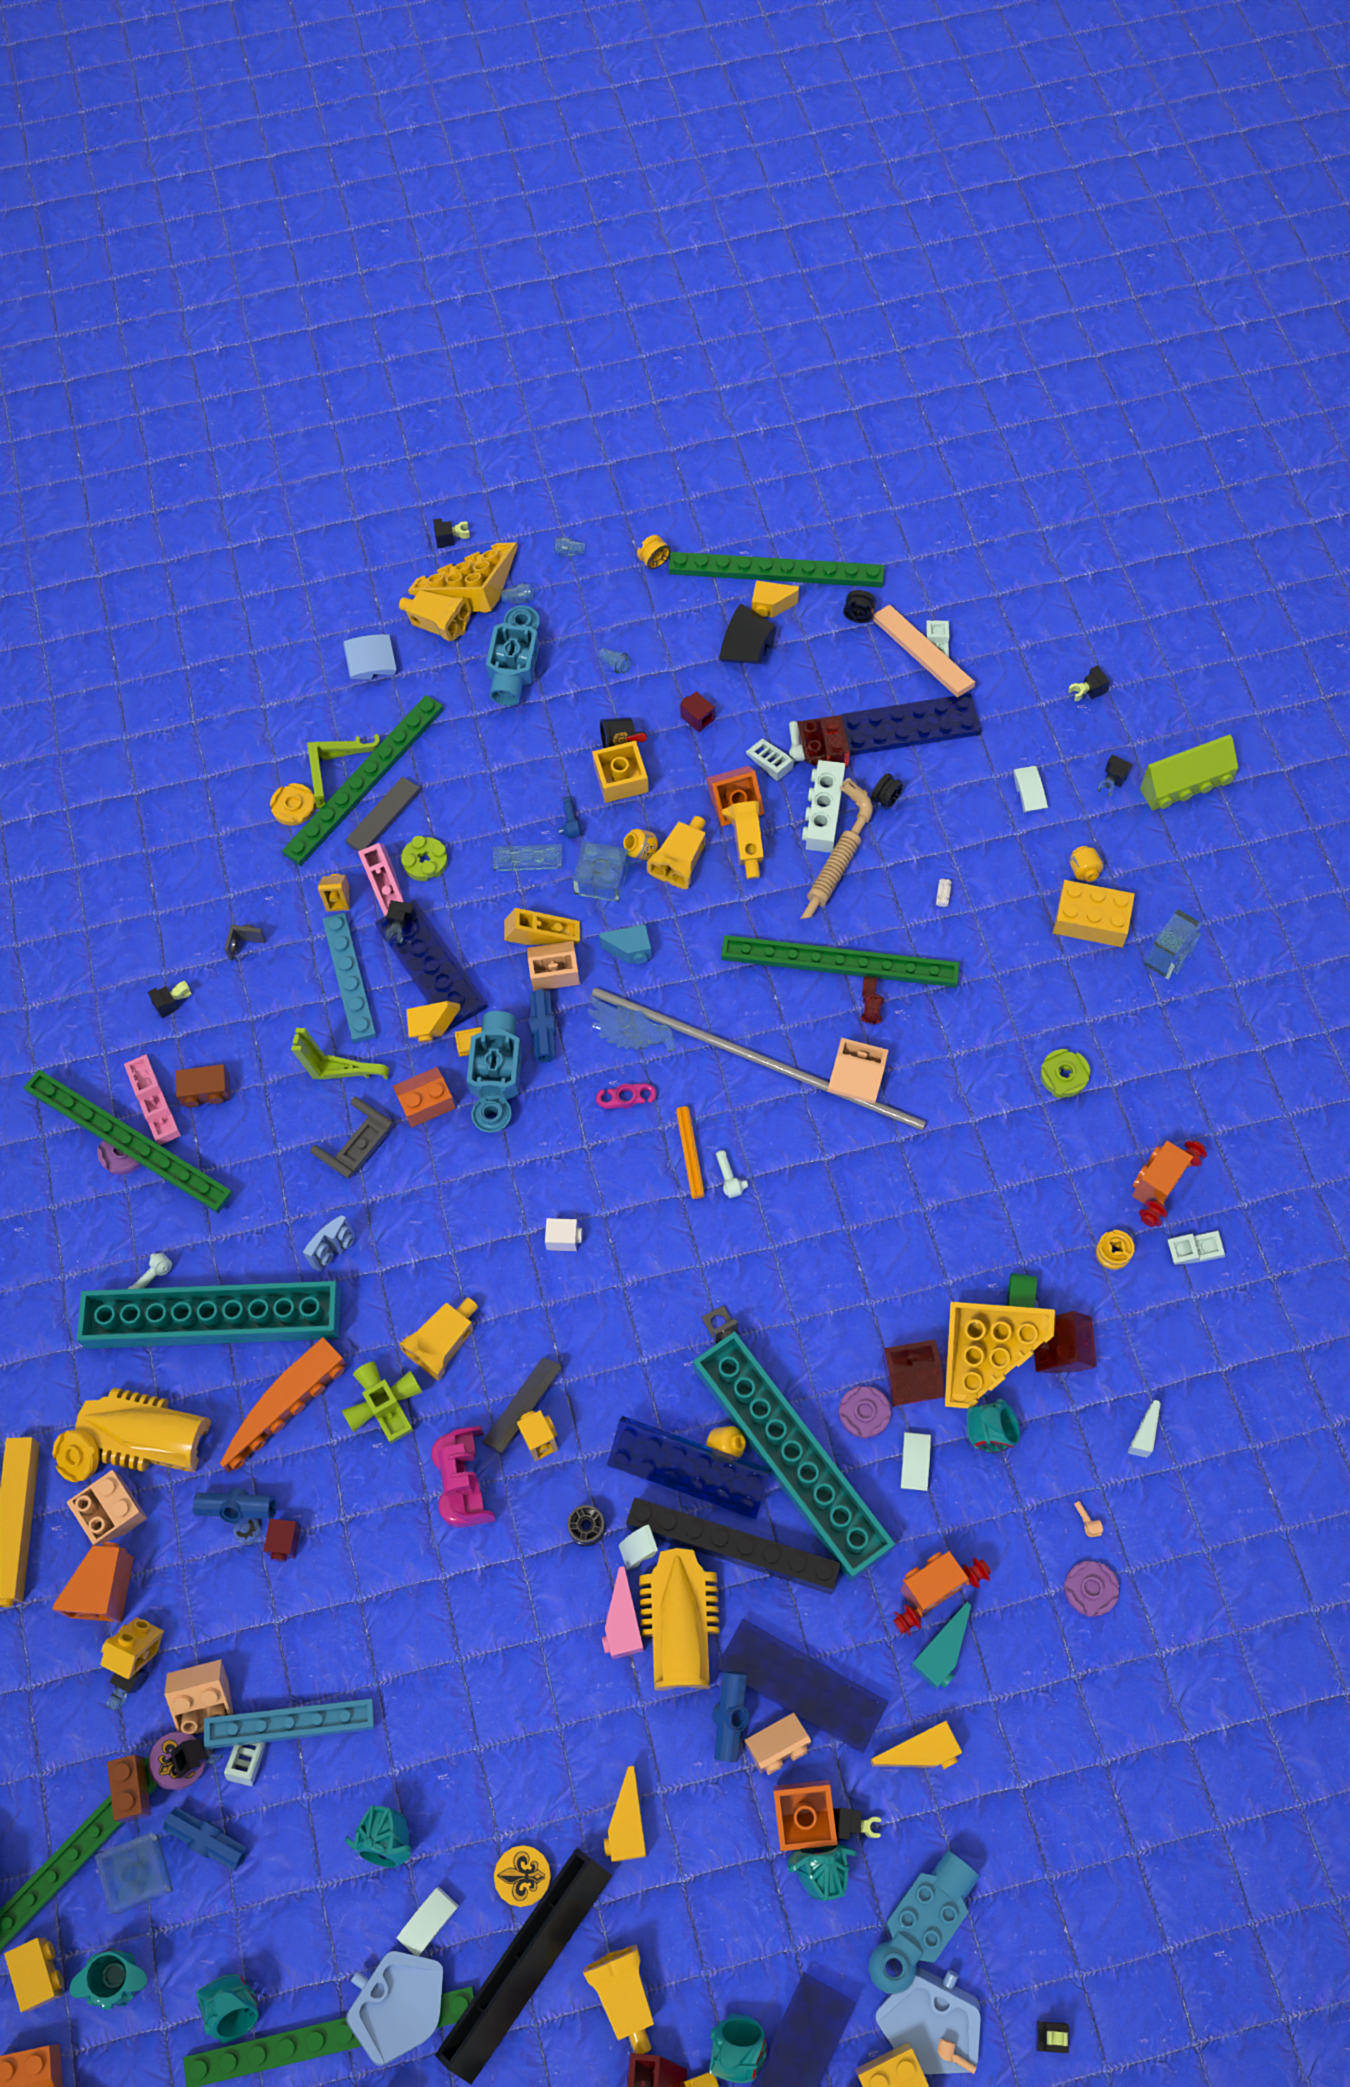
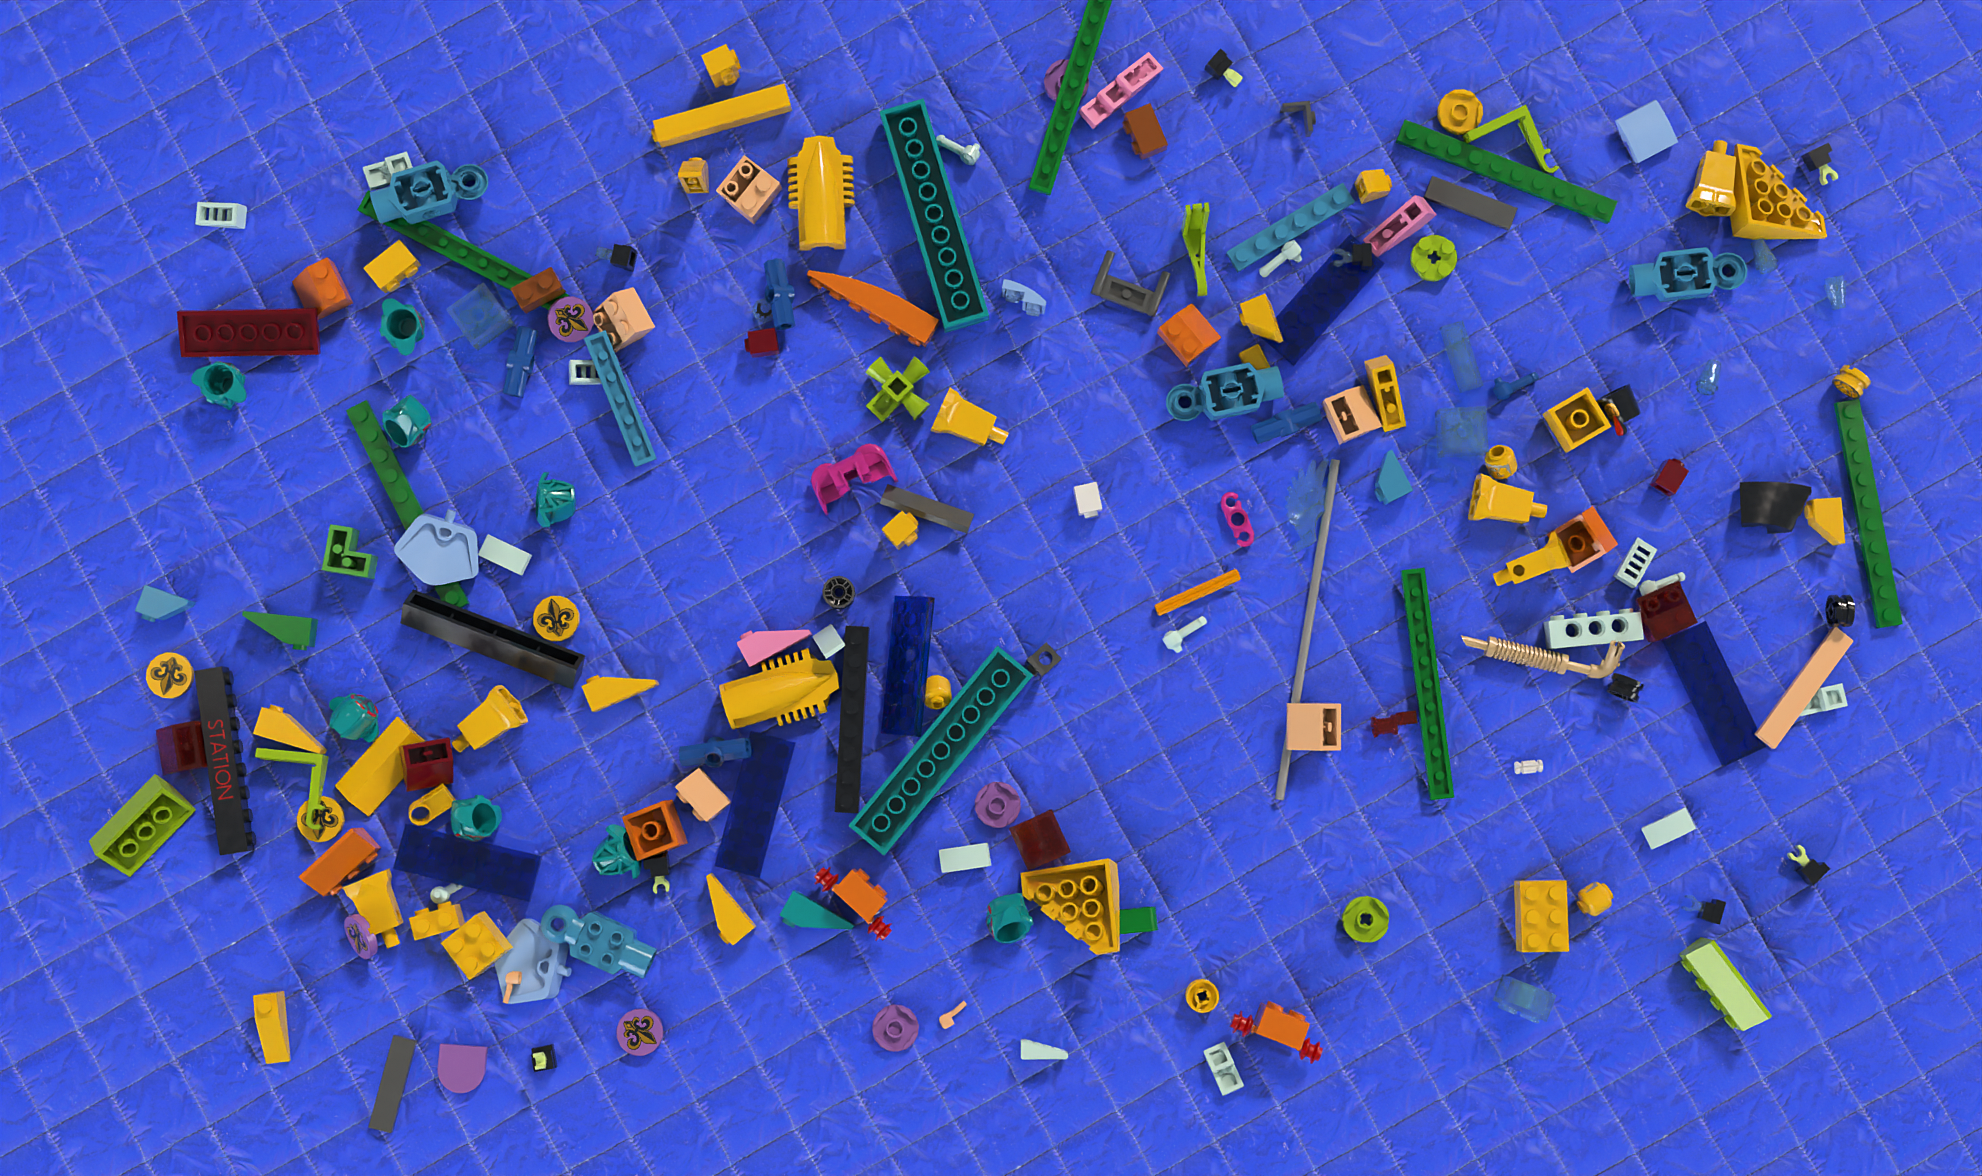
camera: 70 degrees right, 20 degrees up
yellow tile [52,1429,99,1482] -> none
orange slope [52,1542,134,1623] -> none
yellow brick [100,1617,164,1680] -> none
black piece [170,1738,223,1779] -> none
clear red slope [1034,1311,1097,1373] -> none
none -> tile [617,1008,664,1056]
none -> yellow slope [678,157,709,194]
none -> light aqua piece [1259,240,1302,277]

